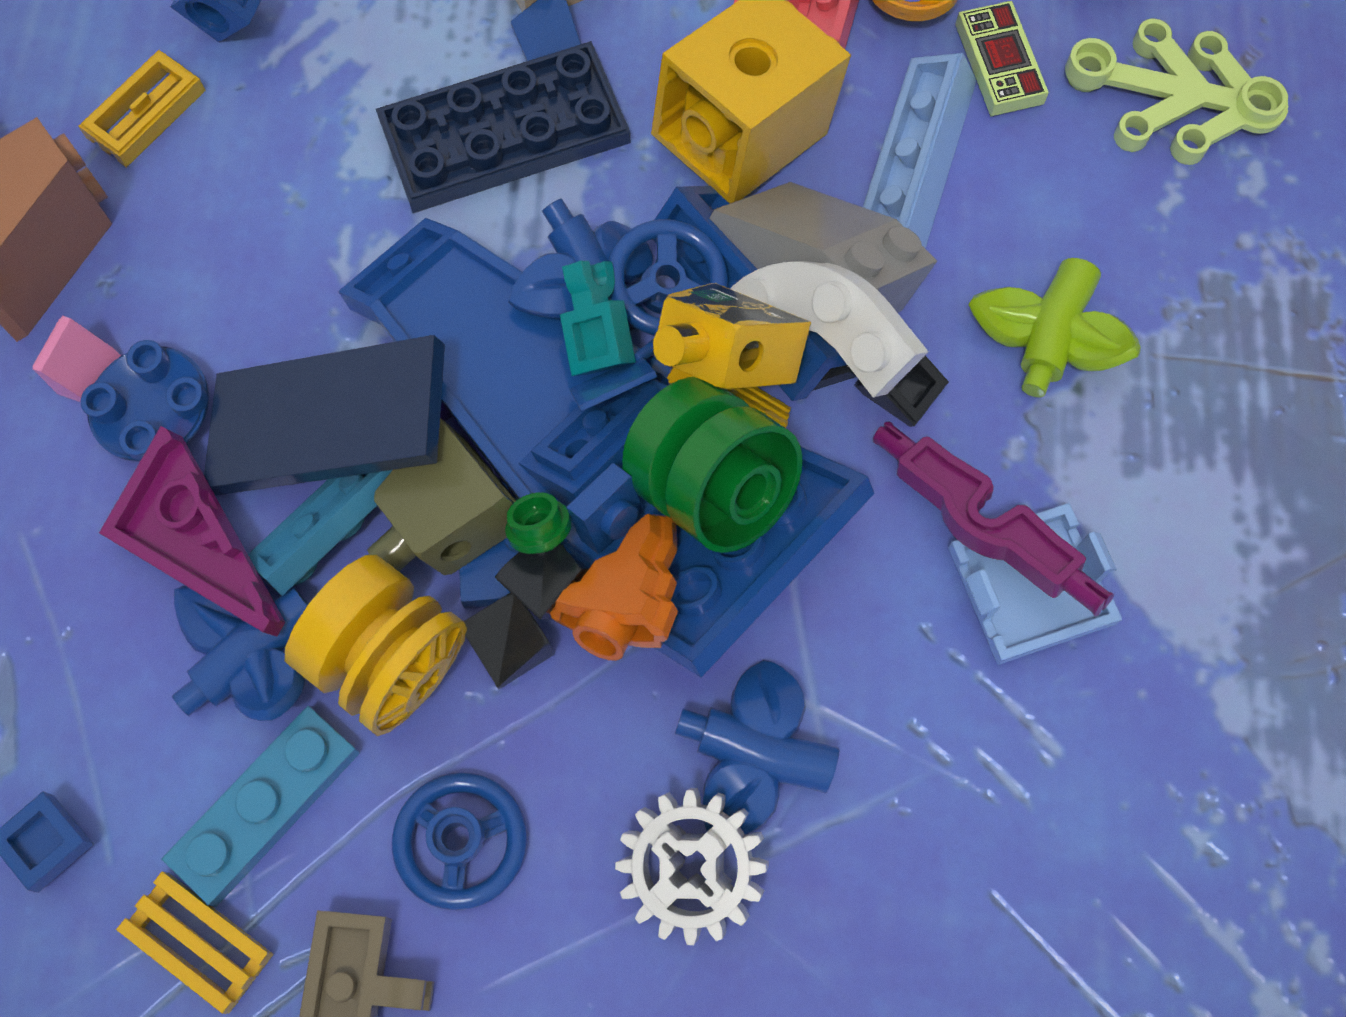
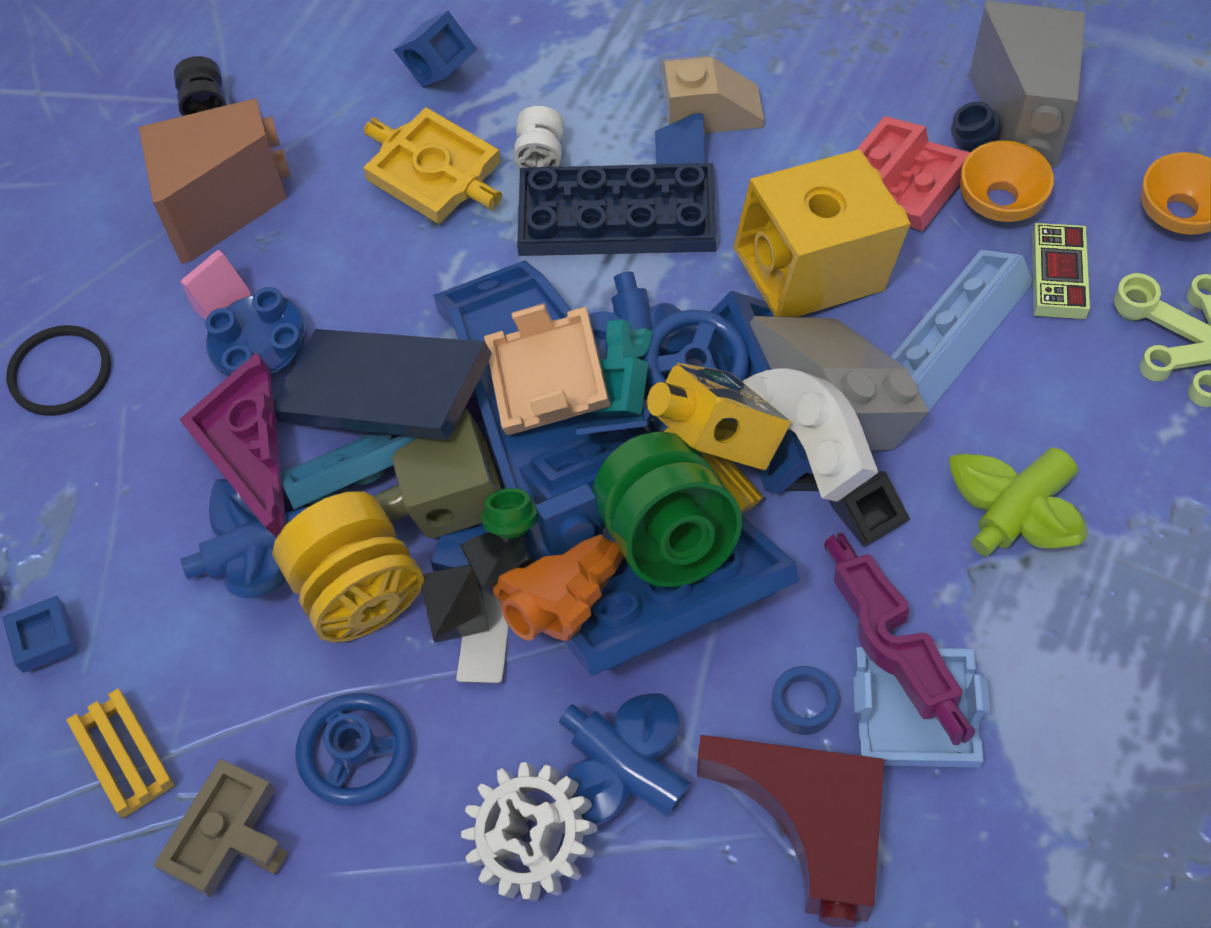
camera: 25 degrees right, 10 degrees down
yellow tile [78,50,206,168] -> none
dark azure plate [161,706,360,907] -> none
none -> yellow plate [363,107,502,225]
none -> white sticker [456,588,508,683]
none -> light nougat piece [484,303,611,436]
none -> white wheel [513,106,564,168]
none -> dark red arch [697,735,884,928]
none -> blue piece [771,666,837,735]

